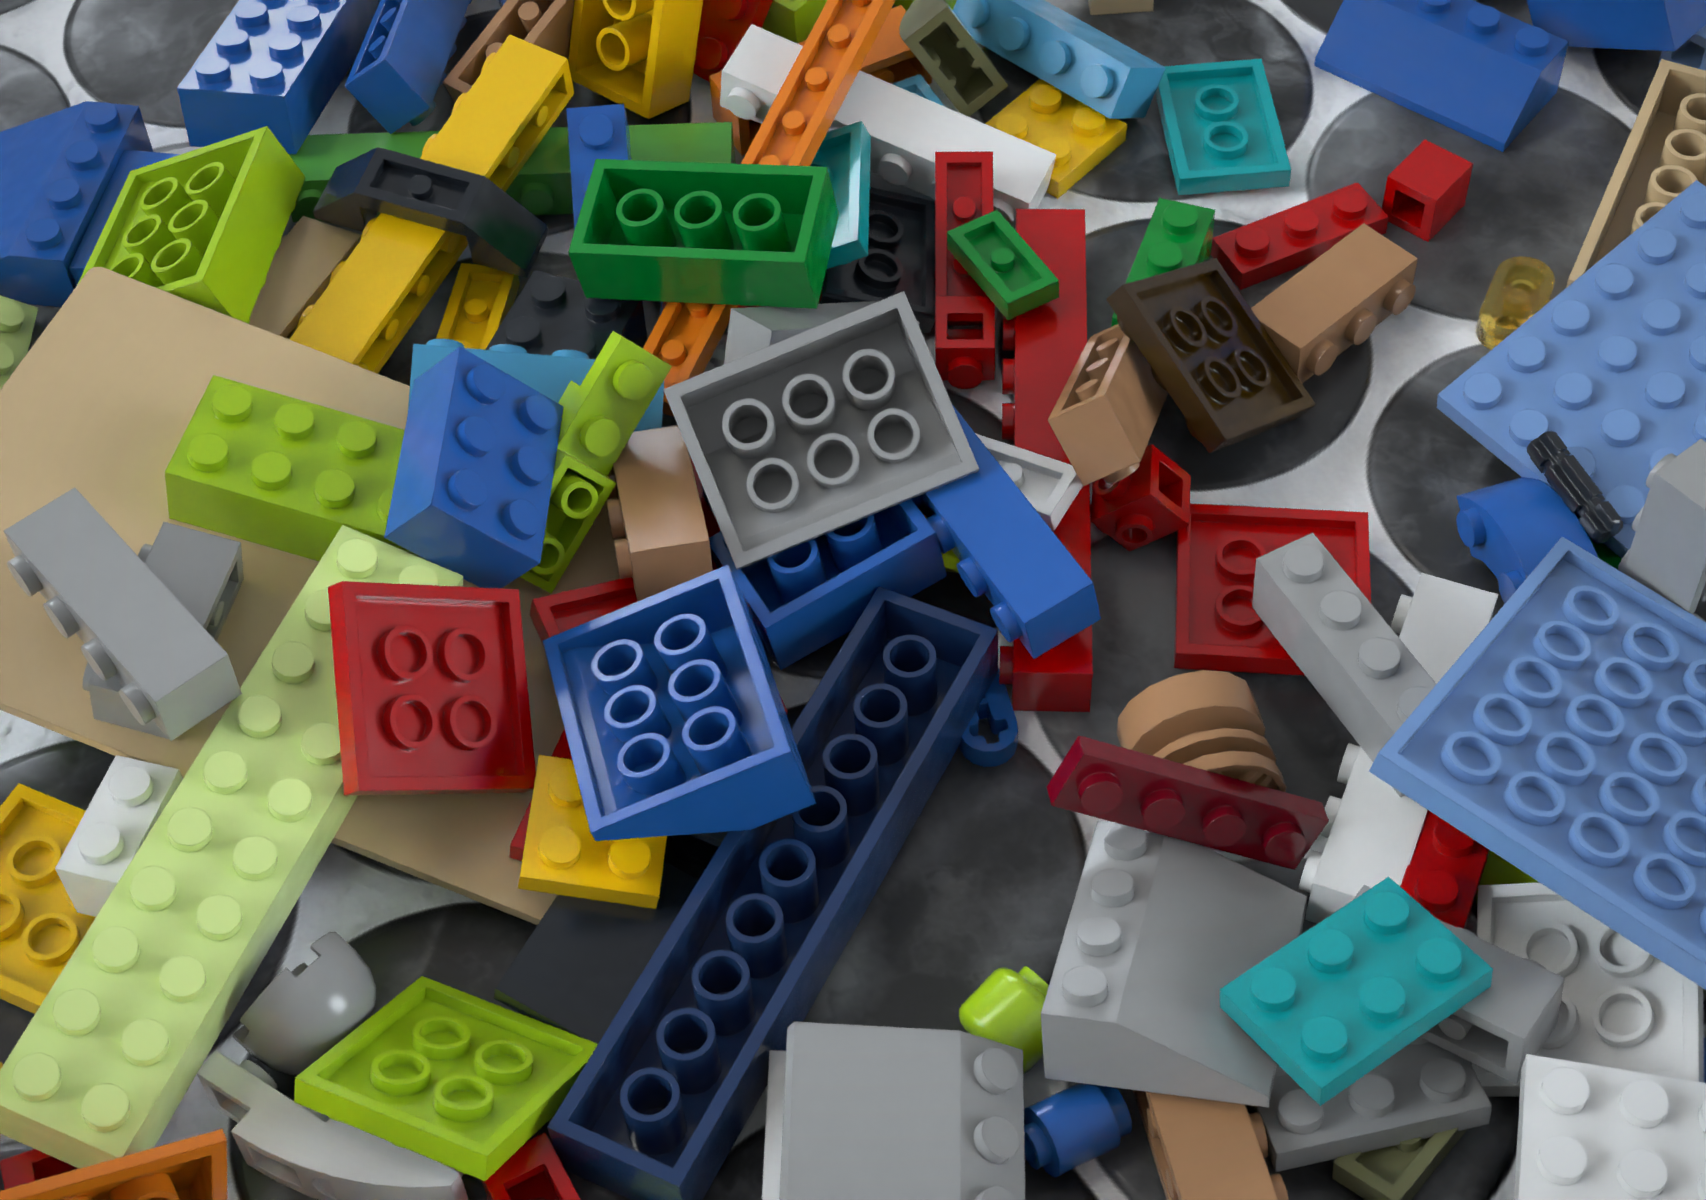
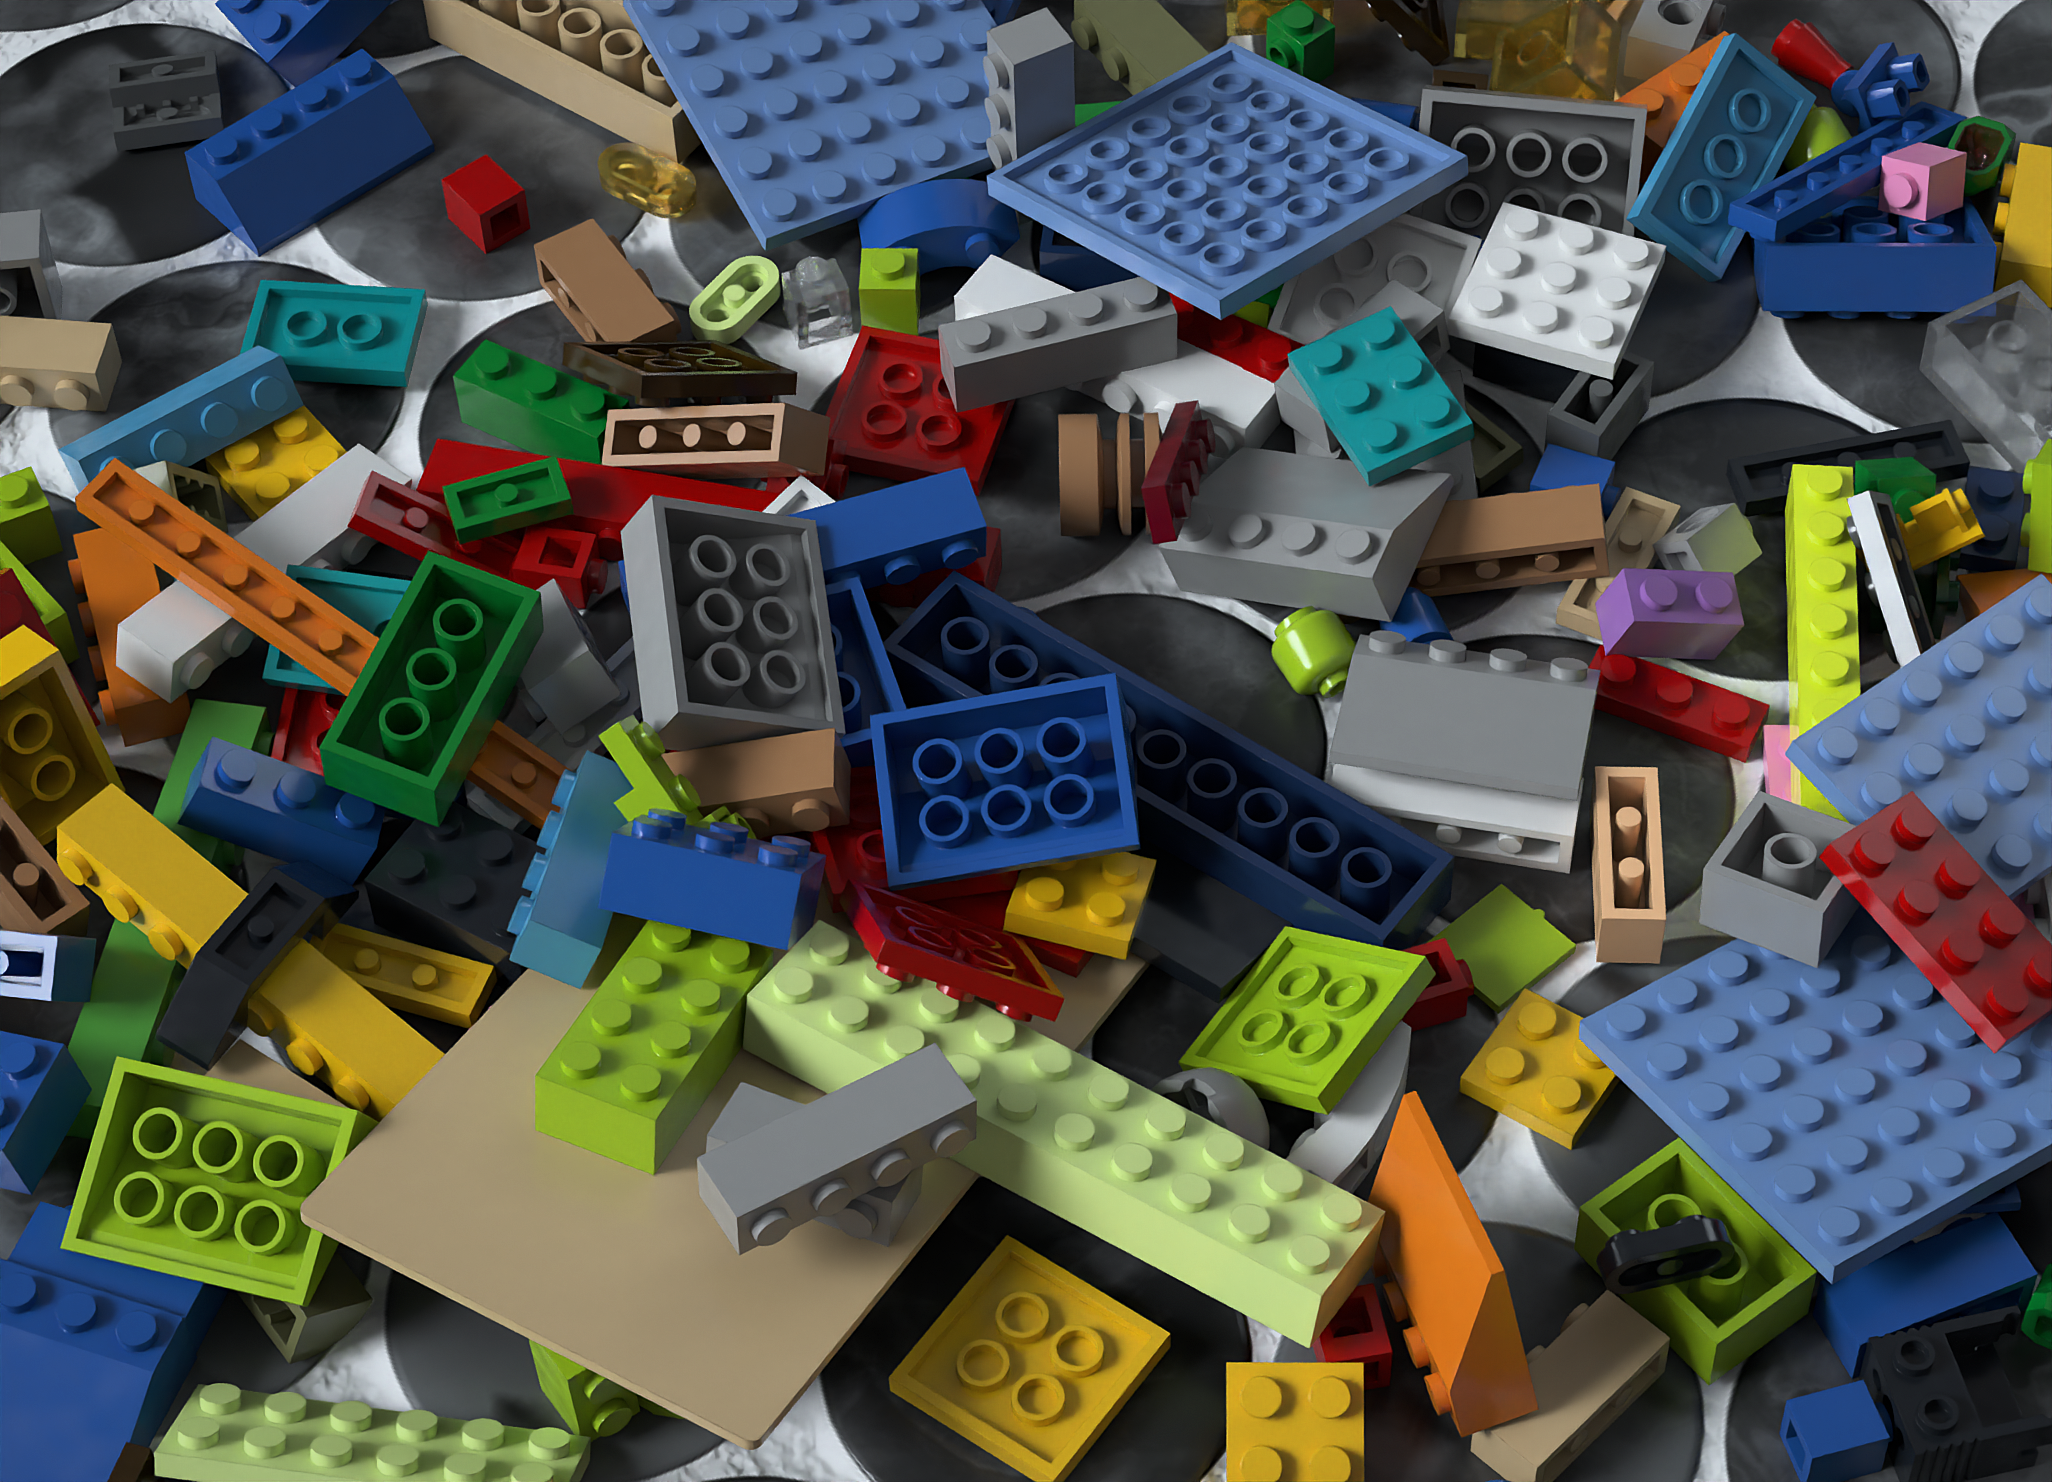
camera: 80 degrees left, 0 degrees up
white brick [55,755,183,917] -> none
red plate [1211,182,1389,290] -> none
black axle [1527,431,1624,544] -> none
none -> yellowish green plate [689,256,781,344]
none -> clear brick [781,257,853,350]
none -> lime brick [859,248,921,336]

